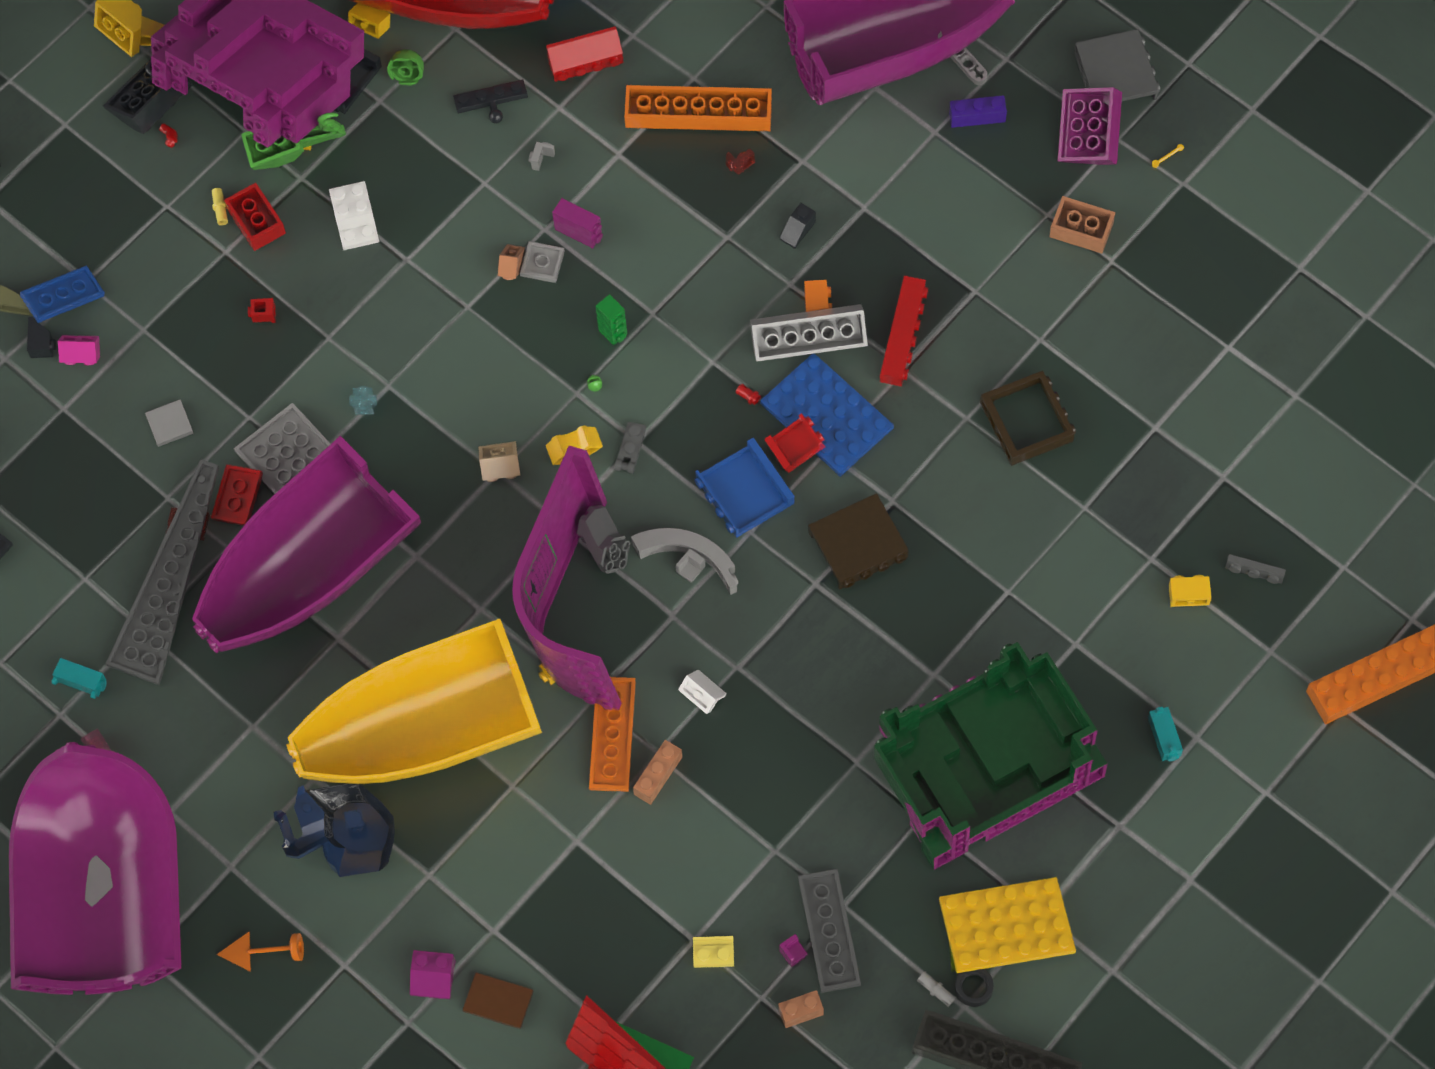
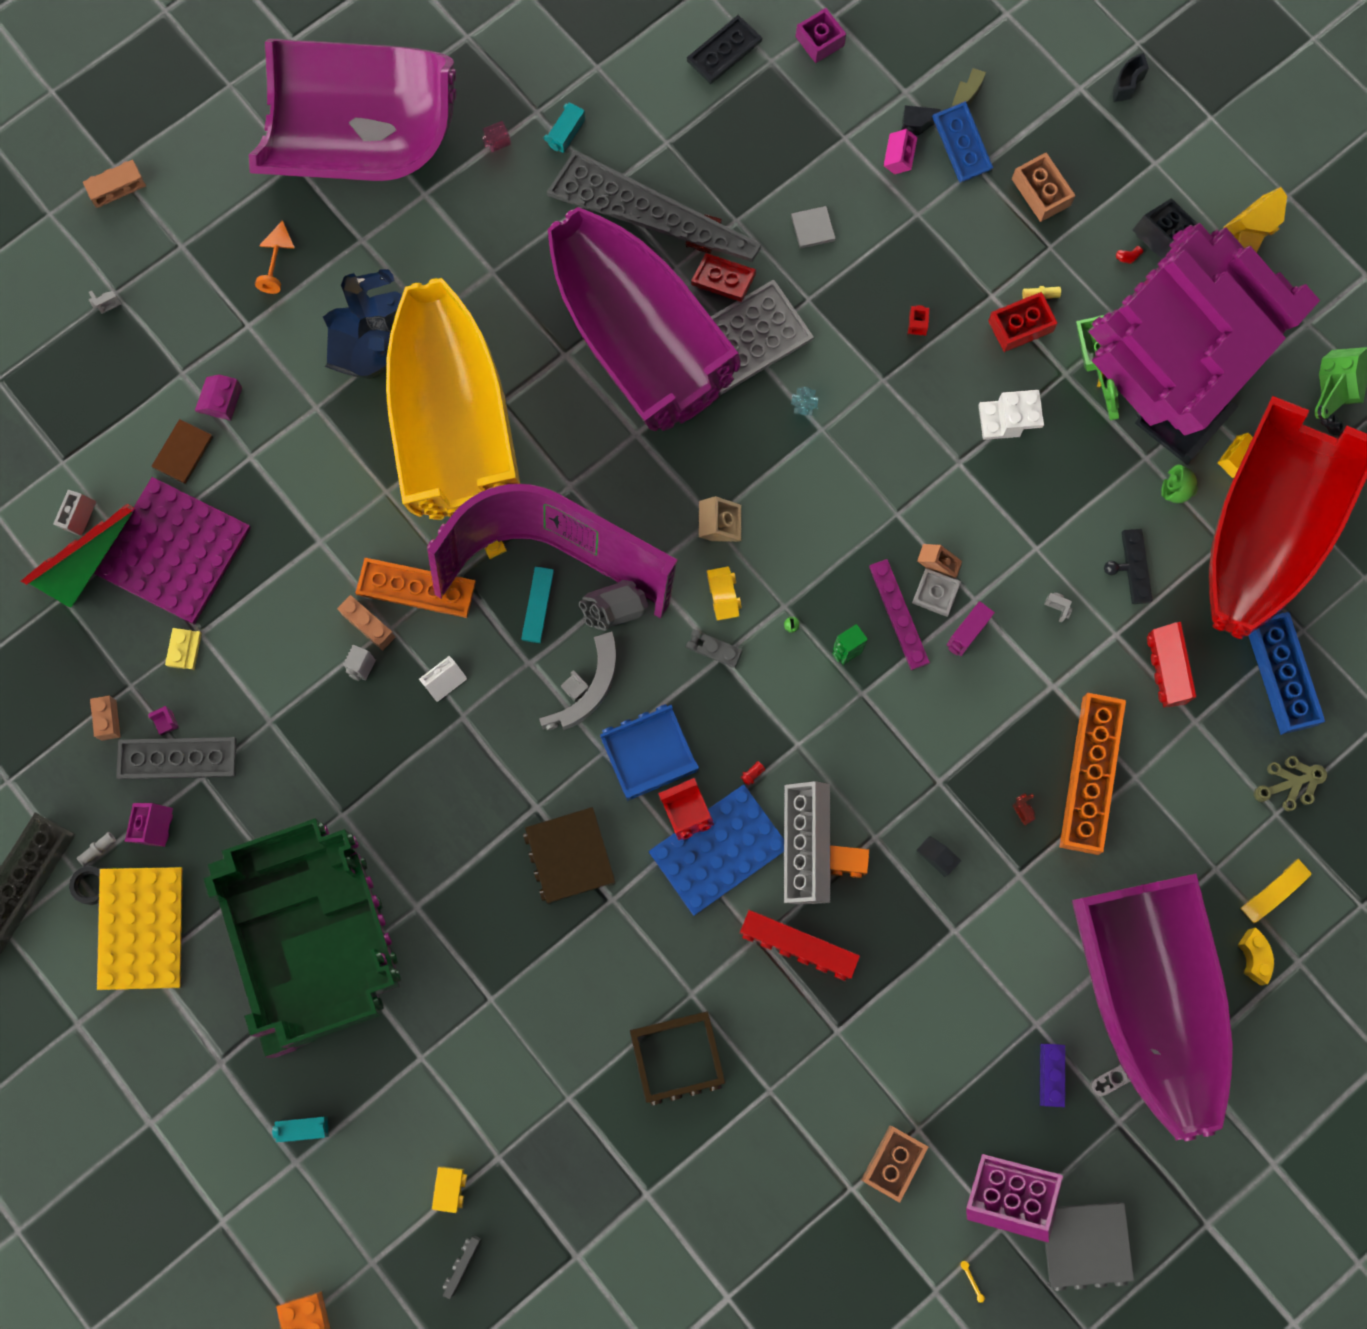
camera: 95 degrees right, 10 degrees up
none -> magenta plate [94,477,251,625]
none -> magenta slope [125,803,173,847]
none -> light grey brick [343,645,376,681]
none -> teal tile [521,566,554,644]
none -> magenta plate [869,559,930,671]
none -> nougat brick [1012,153,1075,222]

